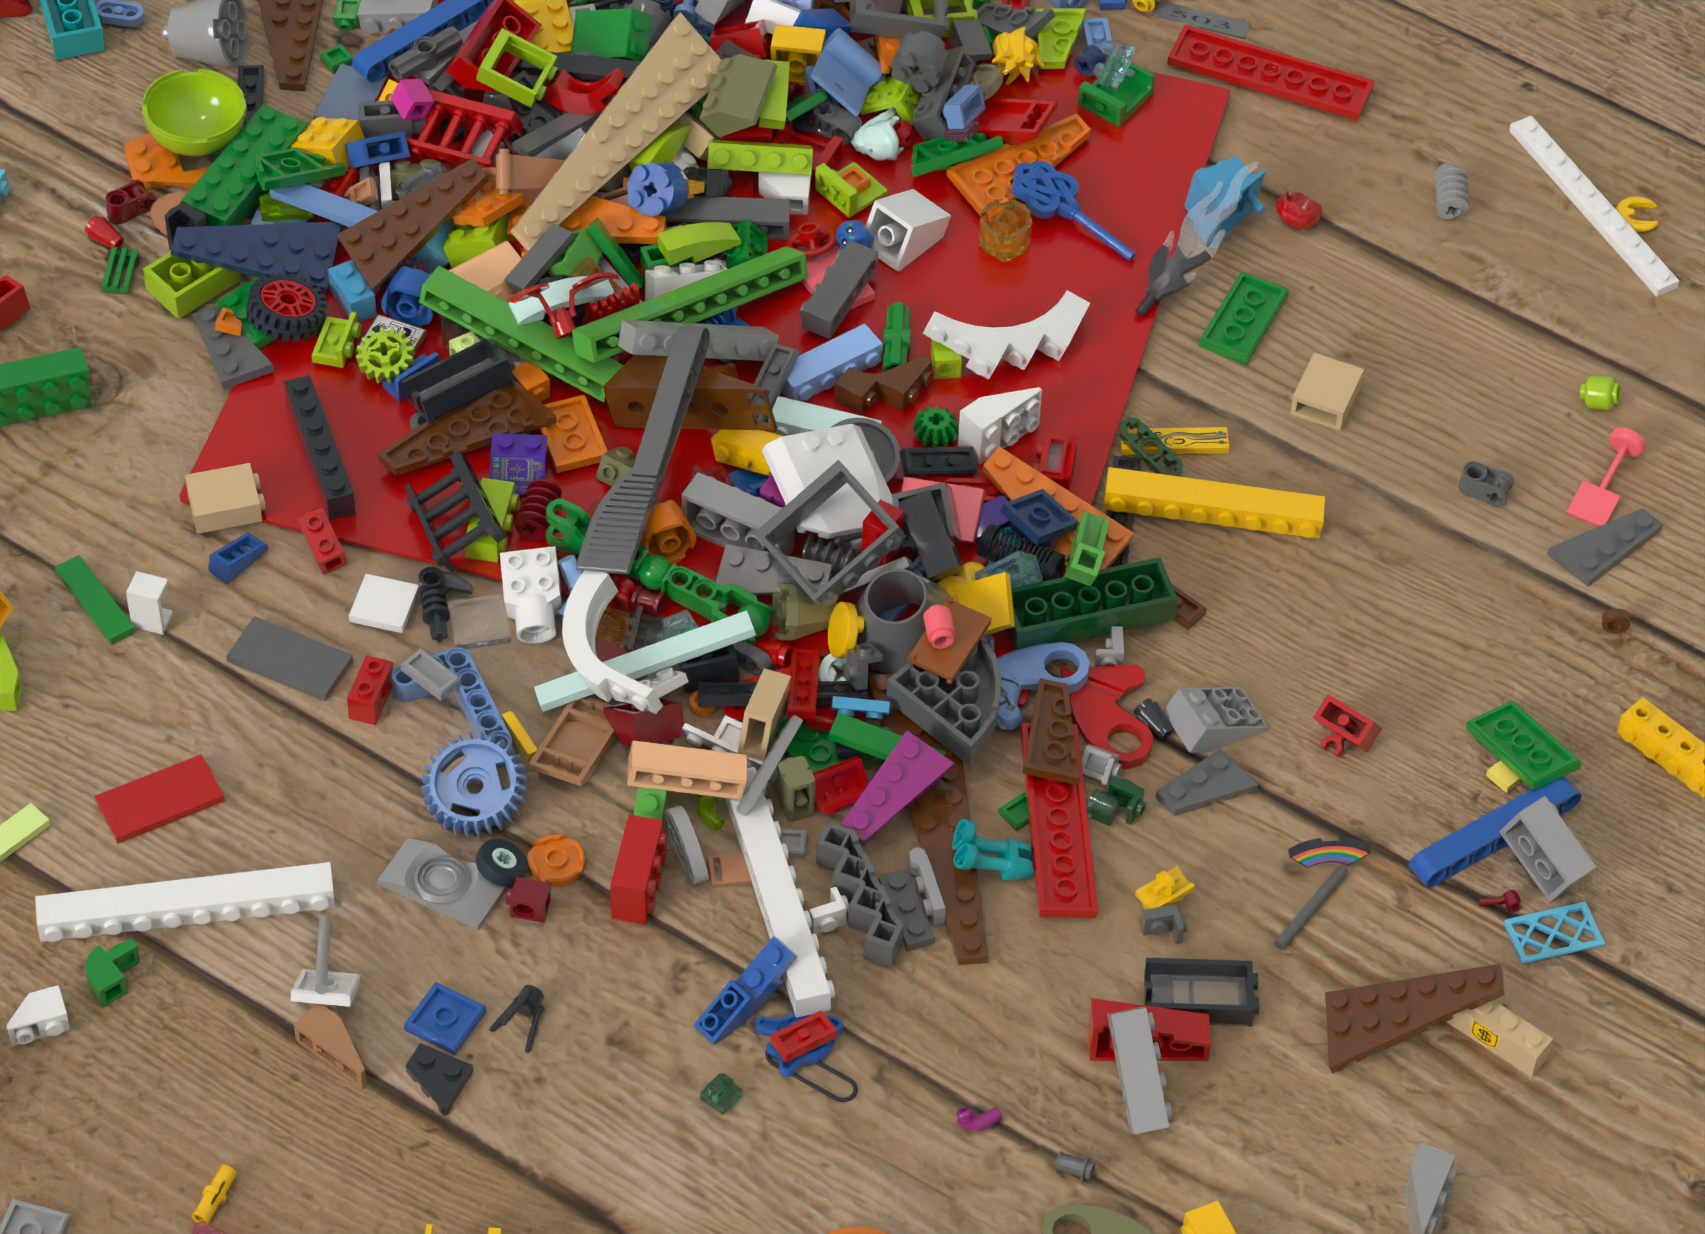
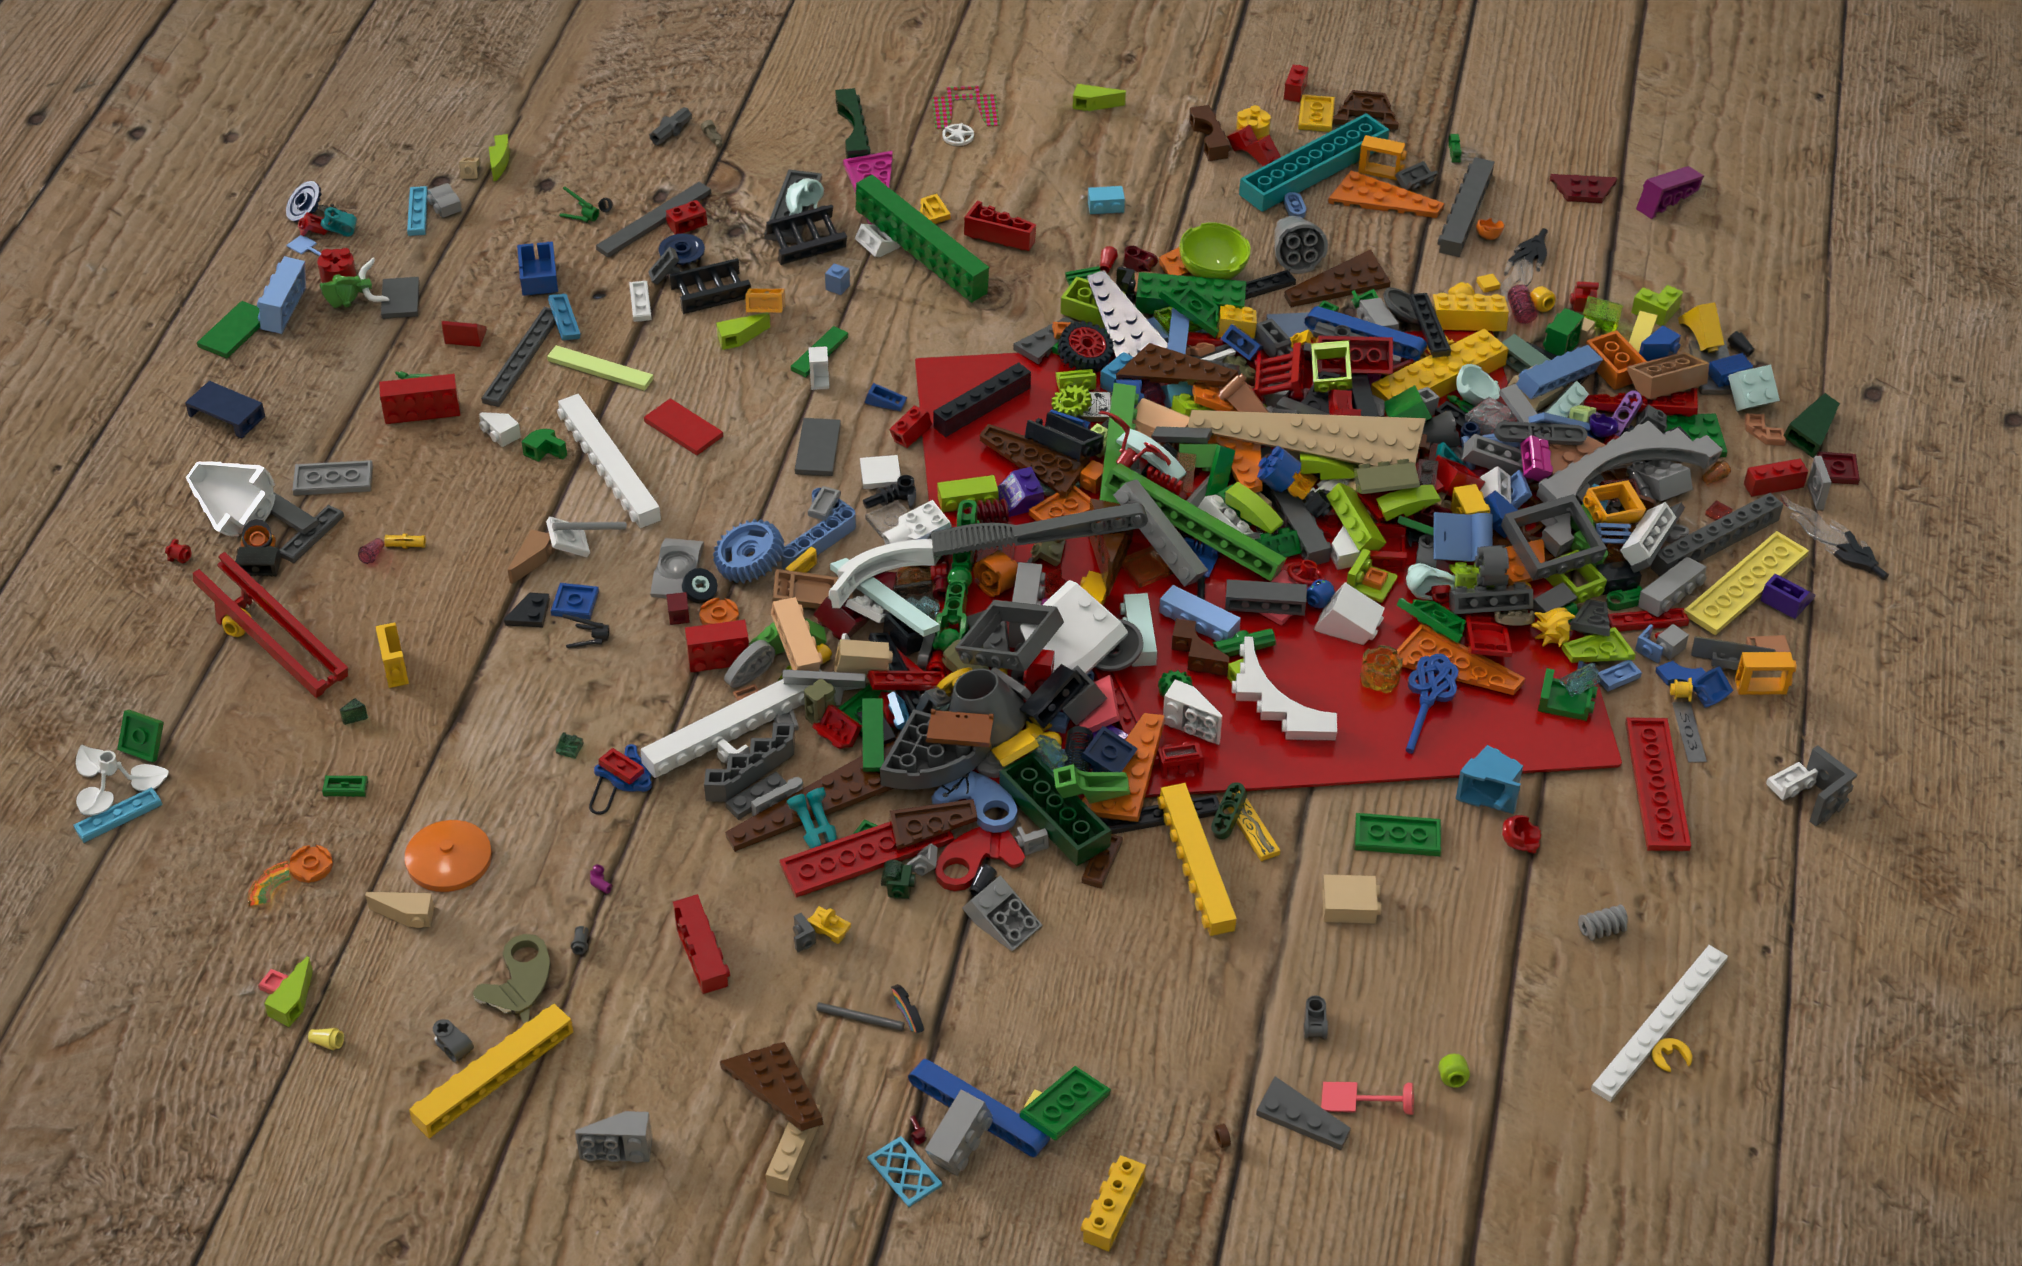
camera: 70 degrees right, 5 degrees down
tan brick [185,463,266,534] -> none
red brick [347,655,394,725] -> none
dark pink brick [390,79,435,120] -> none
black fence [404,450,506,573] -> none
blue slope [693,936,798,1044] -> none
dark grey tile [749,343,800,422] -> none
magenta wedge [840,731,955,845] -> none
black tile [899,447,978,477] -> none
coral brick [923,605,956,649] -> none
medium blue piece [943,85,985,129] -> none
clear pink tile [943,121,979,141] -> none
light grey brick [1107,1007,1172,1134] -> none
piece [1135,161,1259,317] -> none
door [1144,958,1259,1027] -> none
dark grey wing [1156,749,1258,816] -> none
red brick [1313,694,1382,757] -> none

